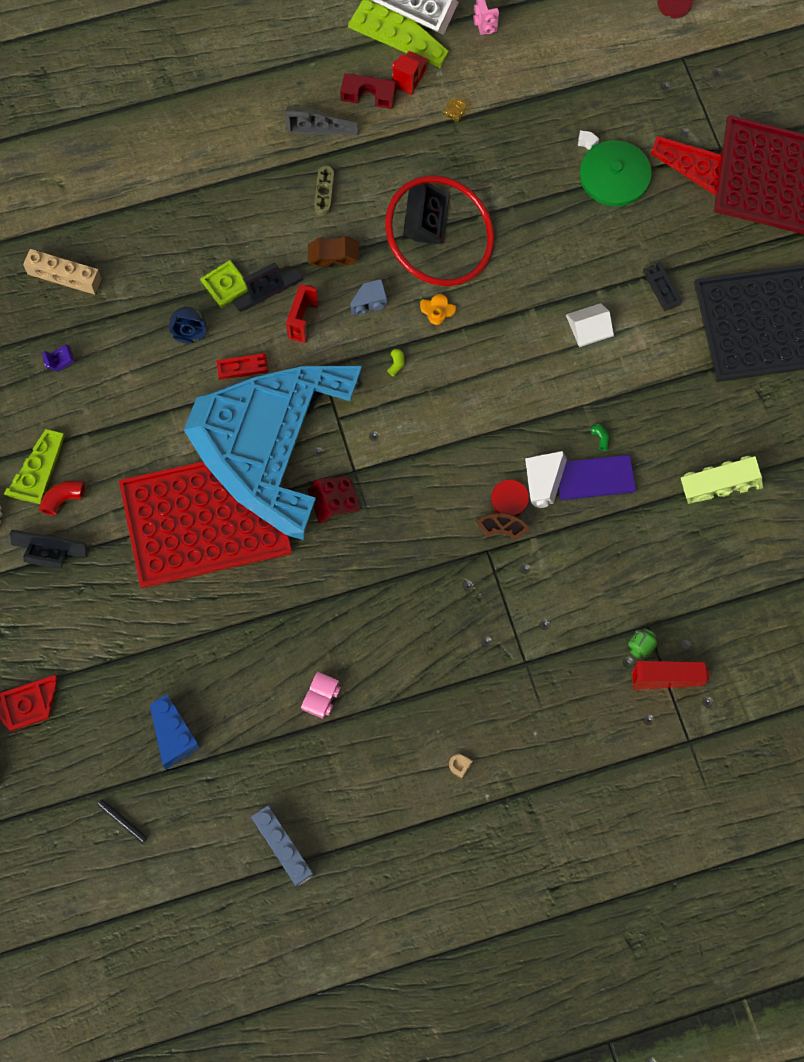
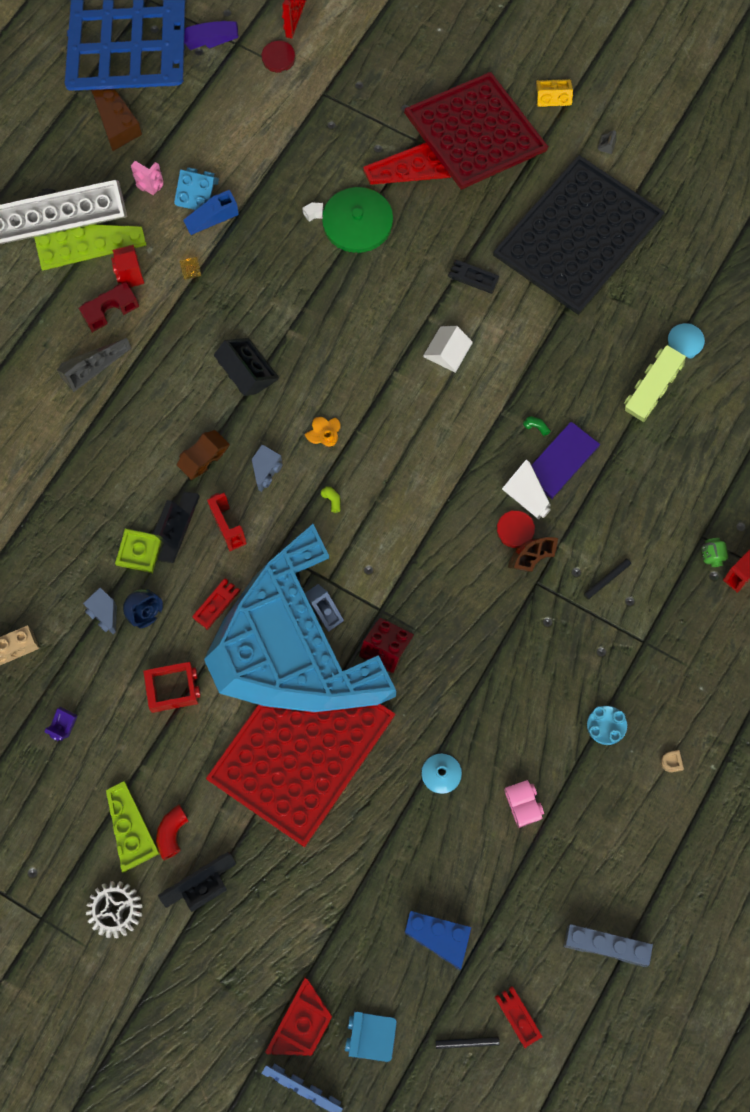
camera: 40 degrees left, 0 degrees up
olive beam [314,166,334,216] -> none
red piece [385,175,494,286] -> none
none -> sand blue slope [83,588,117,634]
none -> red window [143,662,201,713]
none -> dark azure bracket [174,167,219,210]
none -> blue slope [183,190,239,235]
none -> sand blue slope [305,584,344,632]
none -> dark azure bracket [345,1012,396,1062]
none -> medium azure dish [422,754,462,794]
none -> red hinge [495,986,543,1048]
none -> black bar [584,558,631,600]
none -> medium azure dish [587,706,627,745]
none -> medium azure dish [668,323,705,358]

